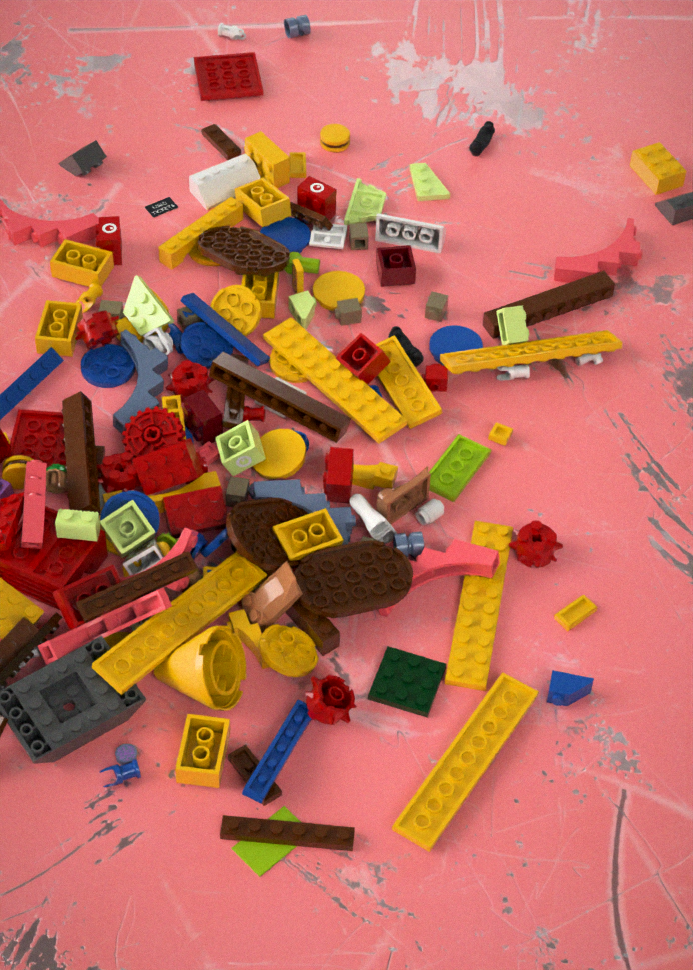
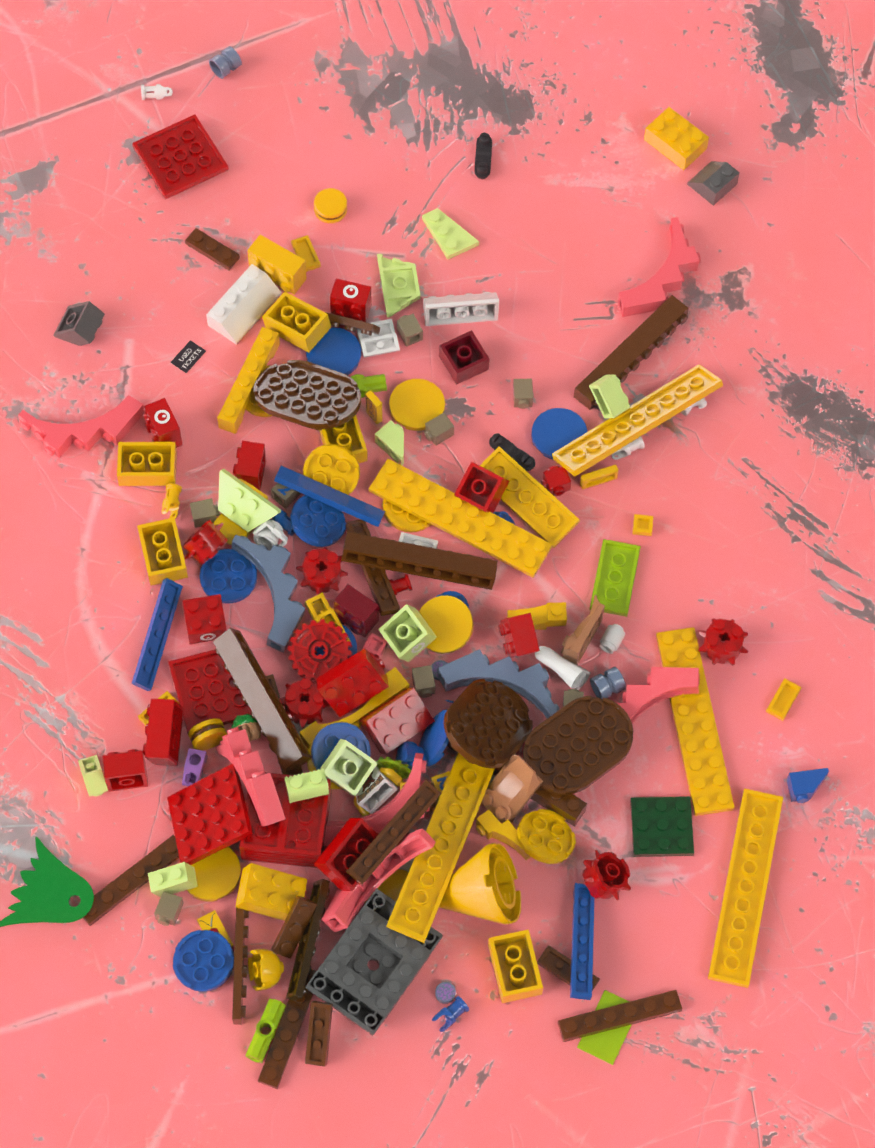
camera: 20 degrees left, 15 degrees up
yellow slope [272,508,344,561] -> none
none -> red brick [182,594,227,644]
none -> red brick [233,440,266,490]
none -> yellow tile [580,464,618,489]

